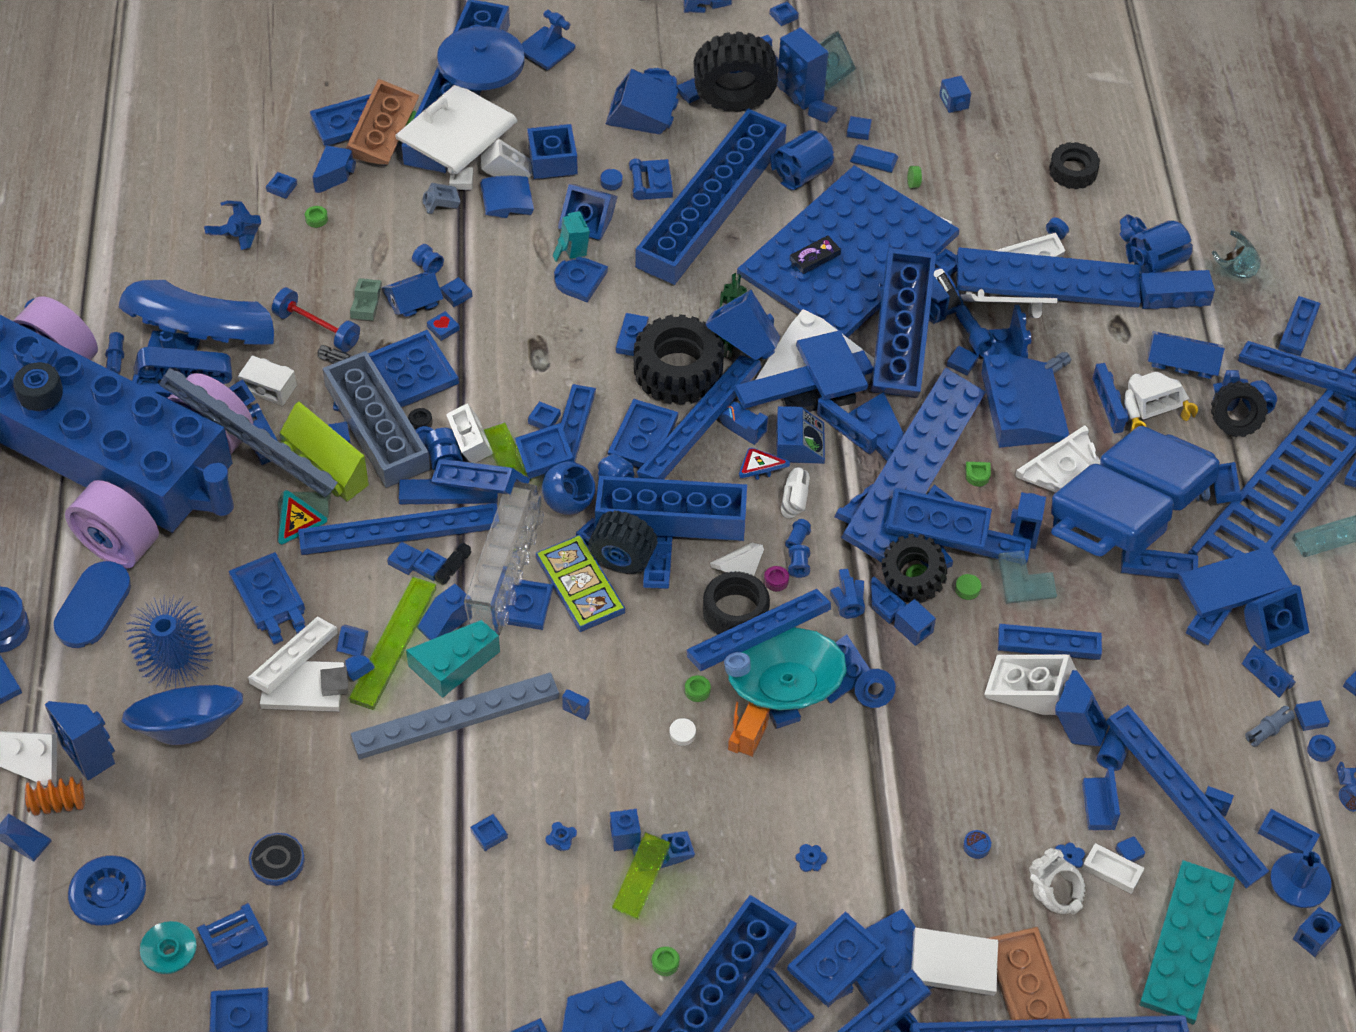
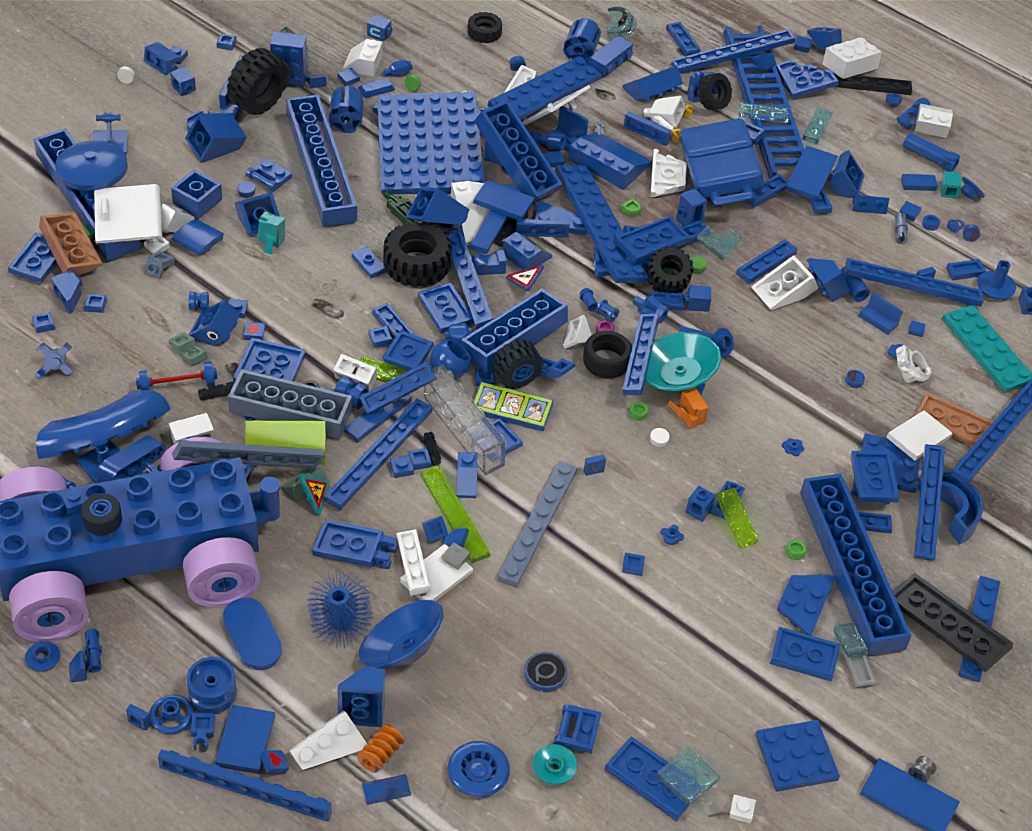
camera: 50 degrees left, 5 degrees down
bright green tile [305,206,328,228] -> none
teal wedge [406,620,500,698] -> none
blue tile [554,257,608,303] -> none
medium blue tile [724,652,751,677] -> none
white arm [781,467,810,518] -> none
black tile [790,235,841,274] -> none
white tile [1082,843,1144,894] -> none
blue plate [1120,214,1147,243] -> none
none -> blue tile [84,294,107,313]
none -> blue brick [170,67,196,96]
none -> white slope [343,39,382,77]
none -> blue plant [383,59,413,77]
none -> clear light blue tile [739,102,789,123]

